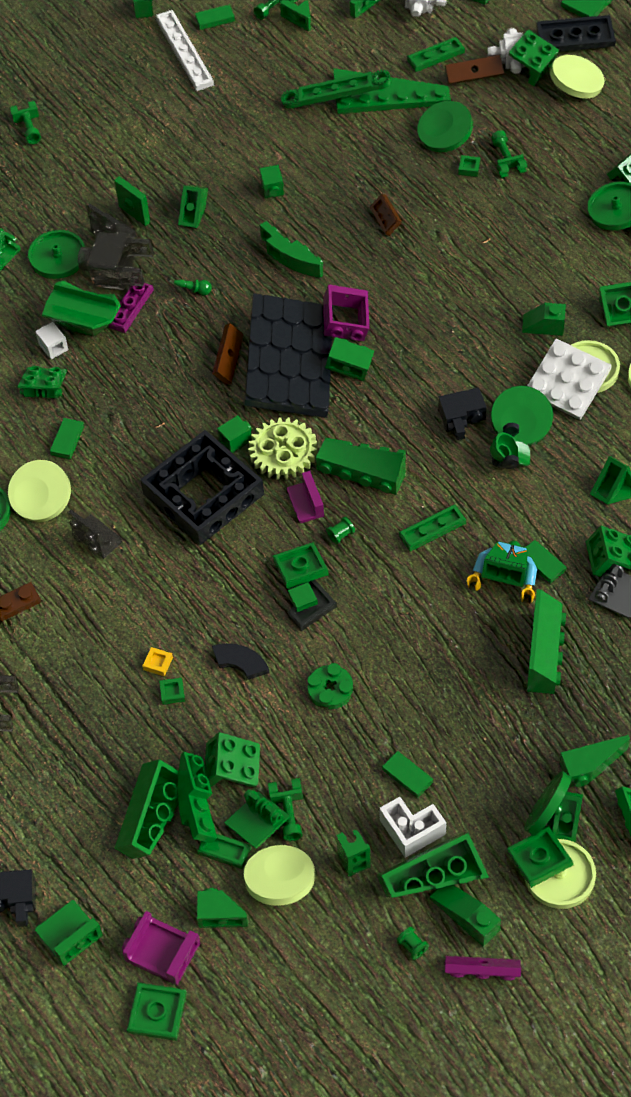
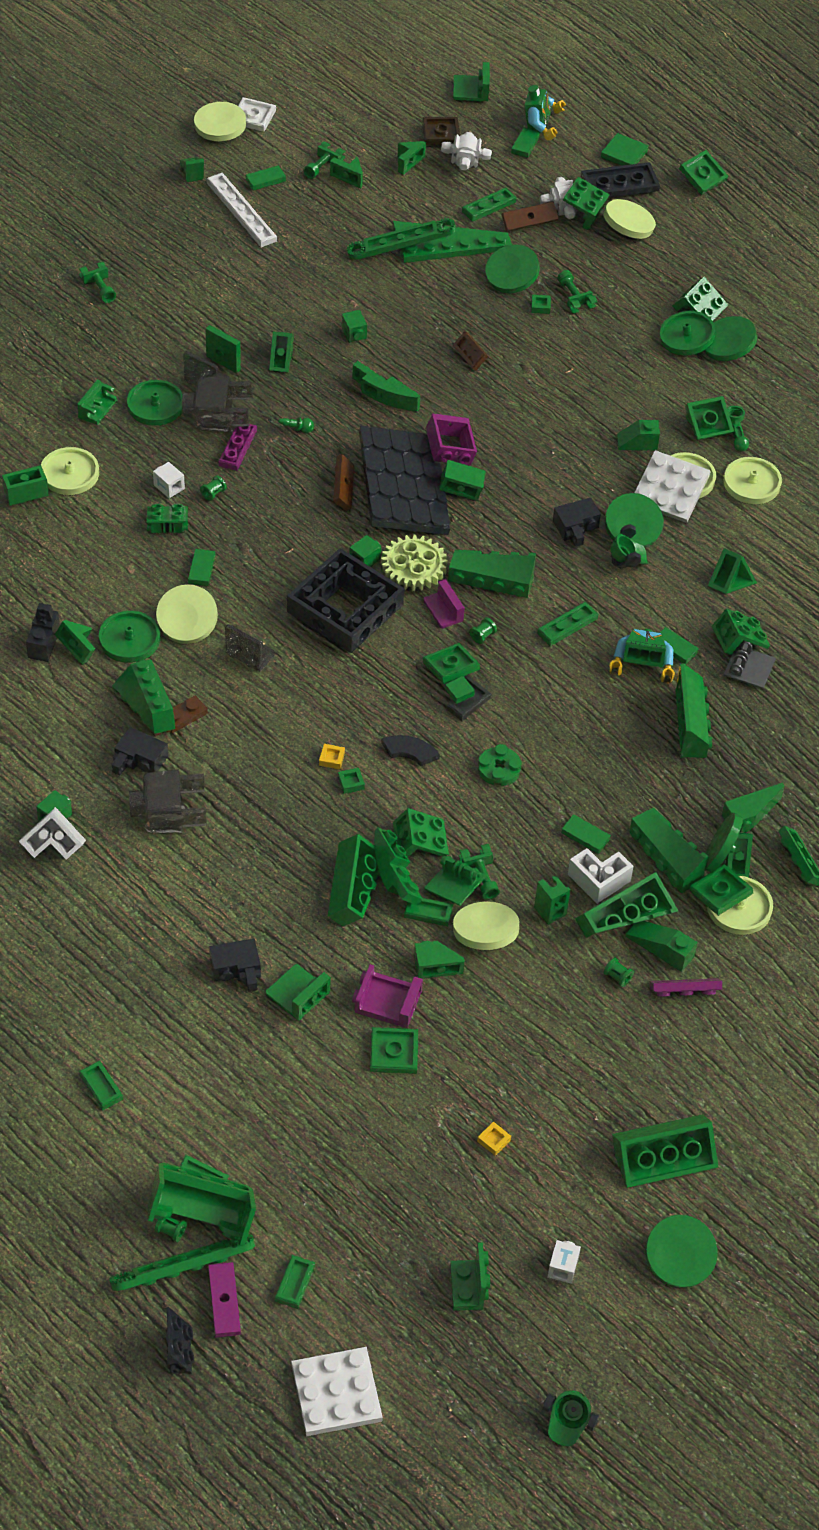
camera: 15 degrees left, 5 degrees down
green helmet [42,280,121,336] -> none
none -> green bush [200,475,227,501]
none -> green wedge [630,808,709,893]

